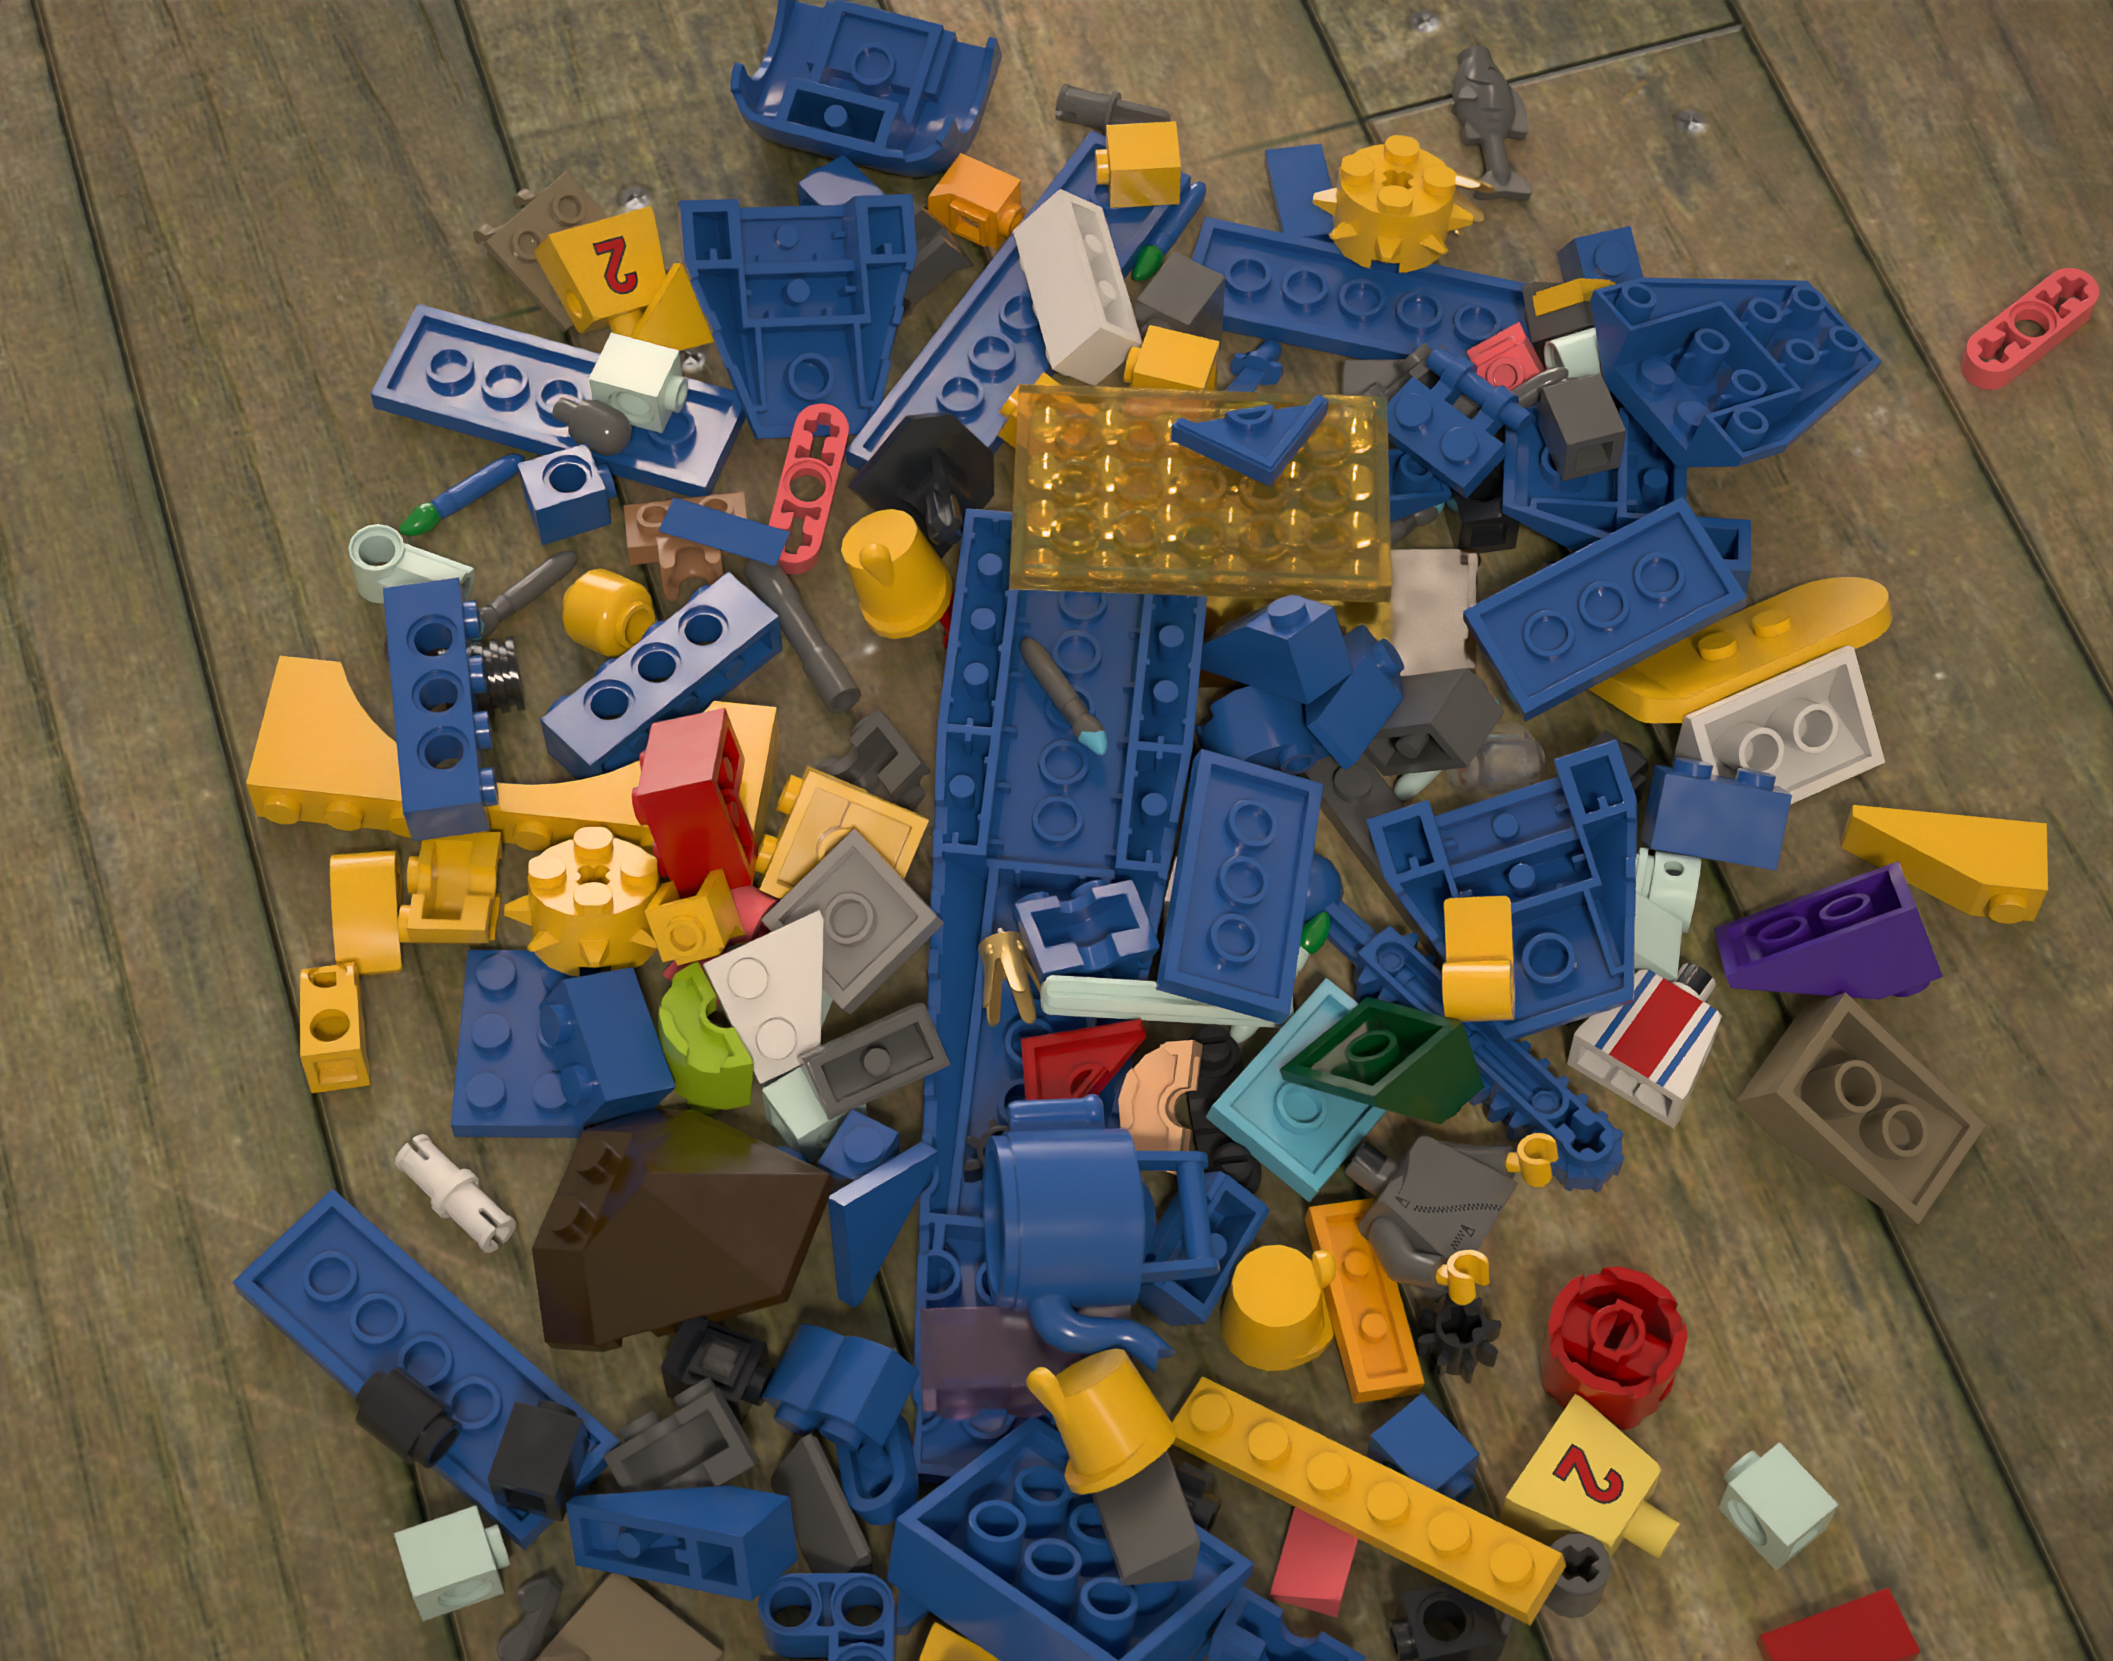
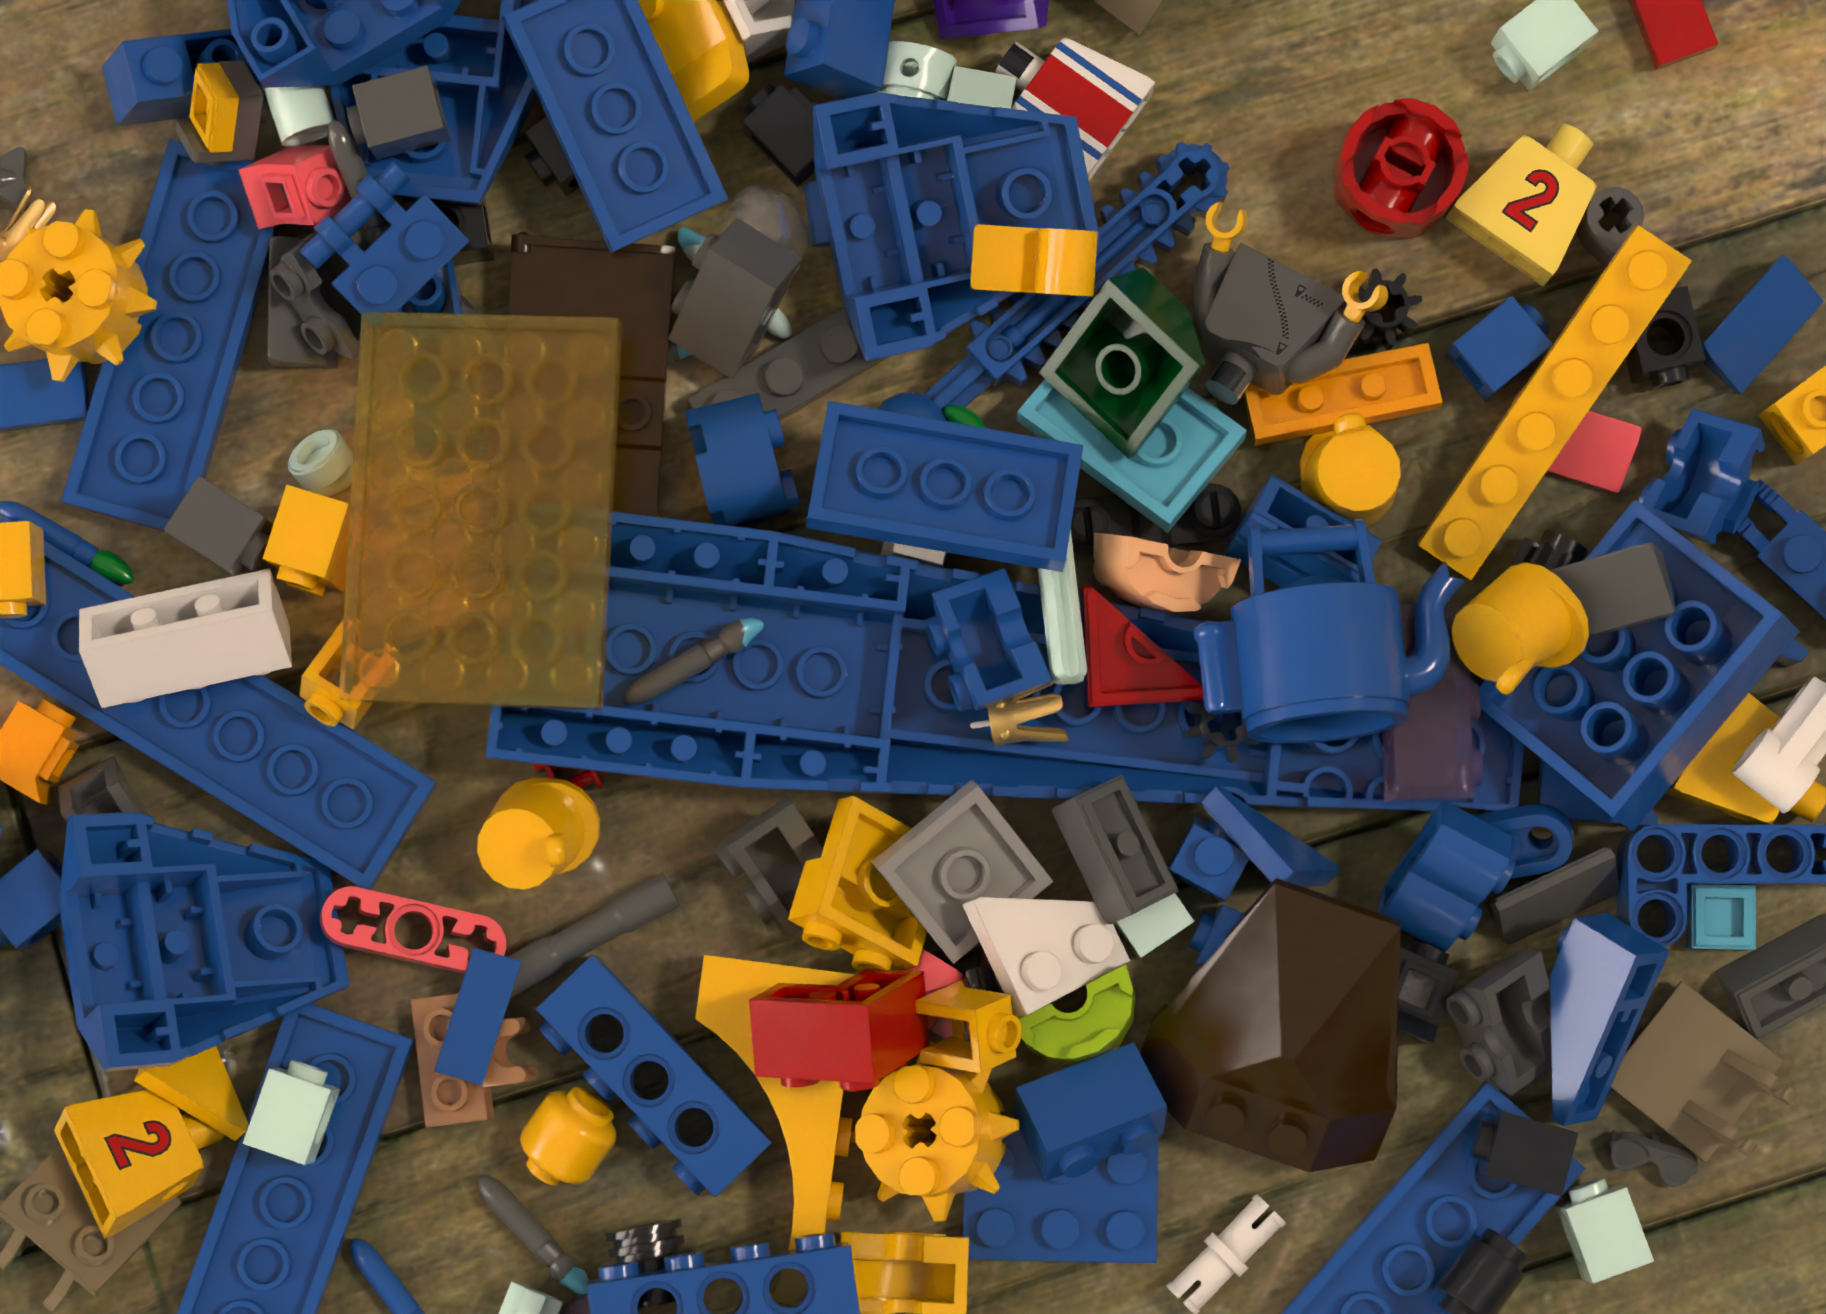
camera: 90 degrees left, 25 degrees up
blue brick [517,443,617,545] -> none
dark grey cylinder [552,397,632,456] -> none
black piece [847,411,994,560] -> none
blue tile [1171,395,1329,487] -> none
blue slope [1200,594,1354,705] -> none
blue piece [1225,340,1284,399] -> none
blue slope [1305,624,1405,770] -> none

